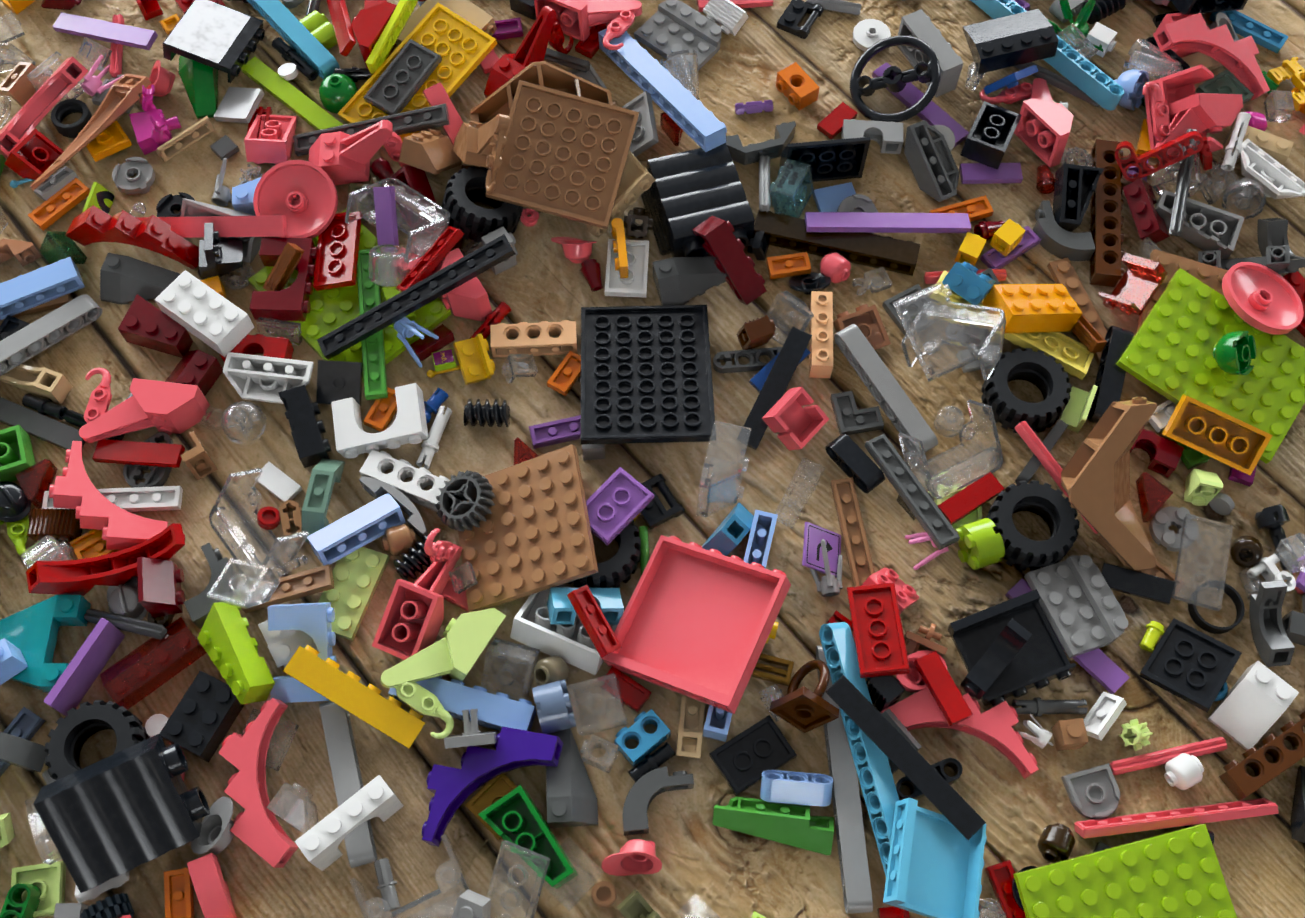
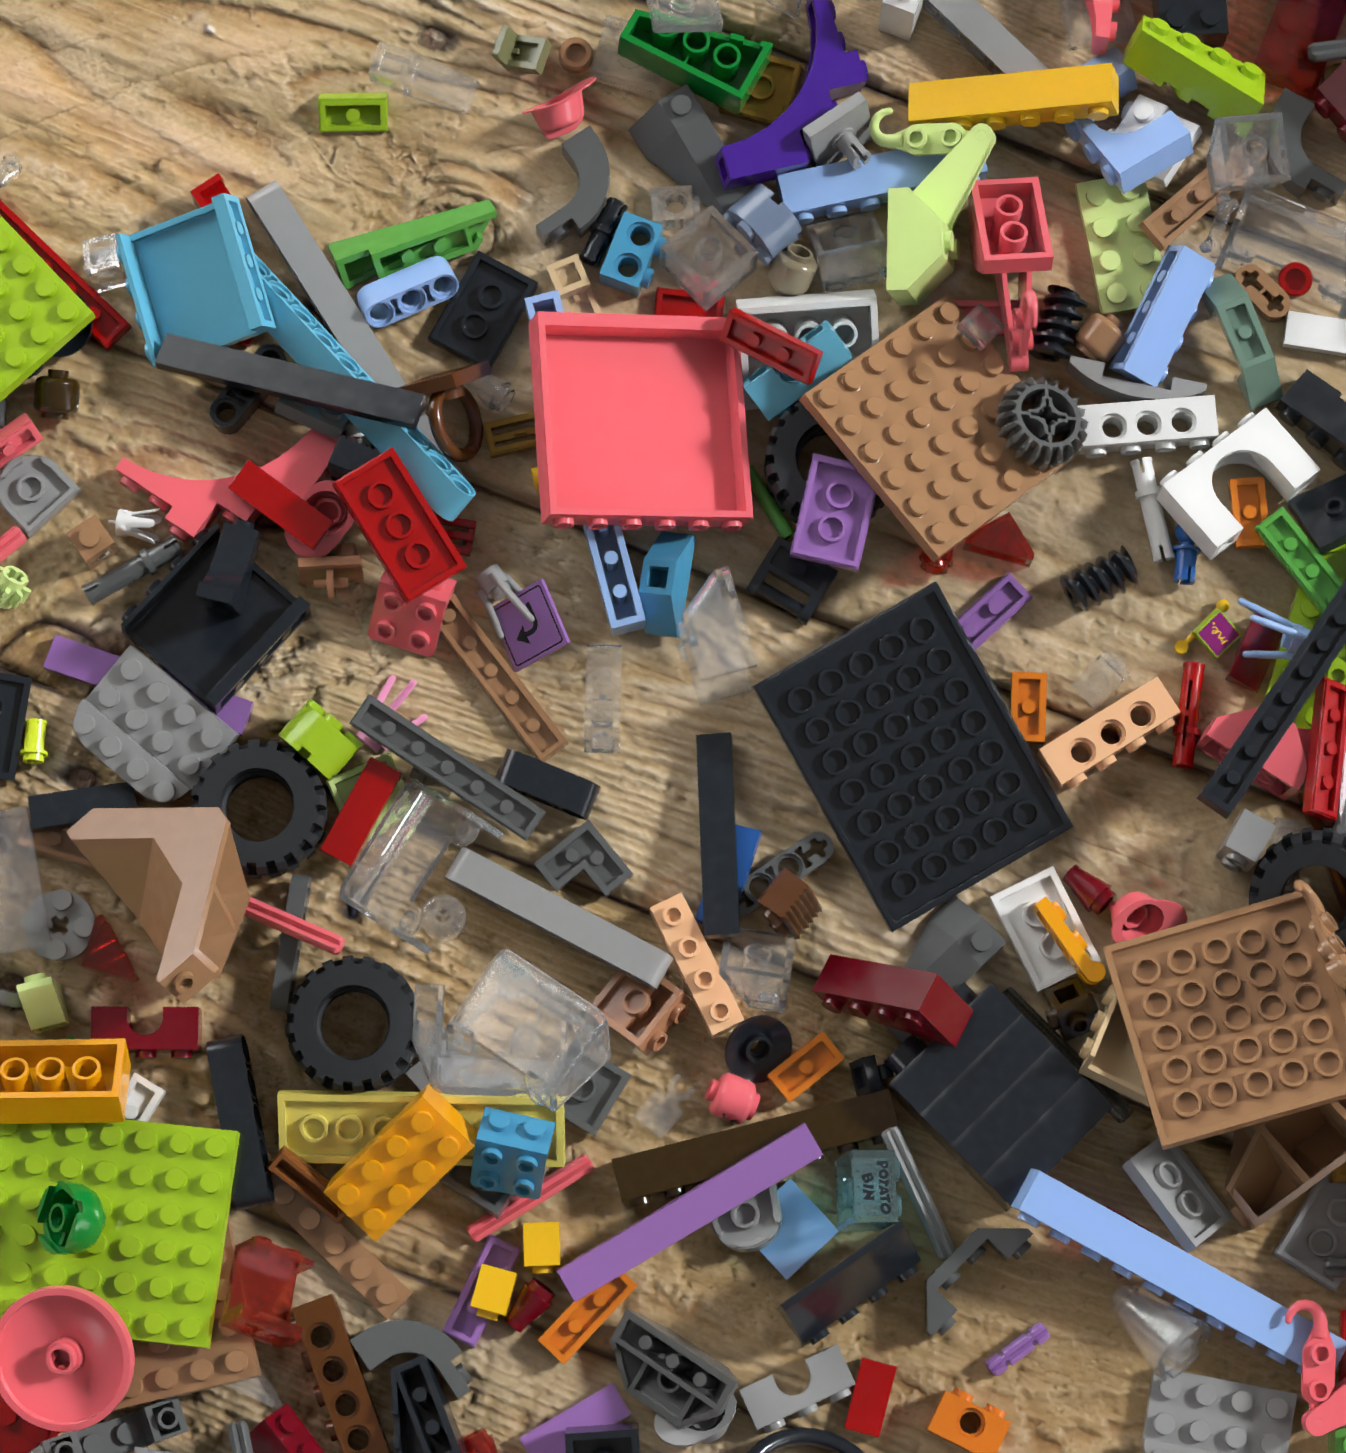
camera: 150 degrees right, 15 degrees up
yellow bracket [453,333,495,385] -> none
coral piece [762,387,829,451] -> none
yellowish green panel [1060,385,1098,433] -> none
white plate [1084,691,1127,741] -> none

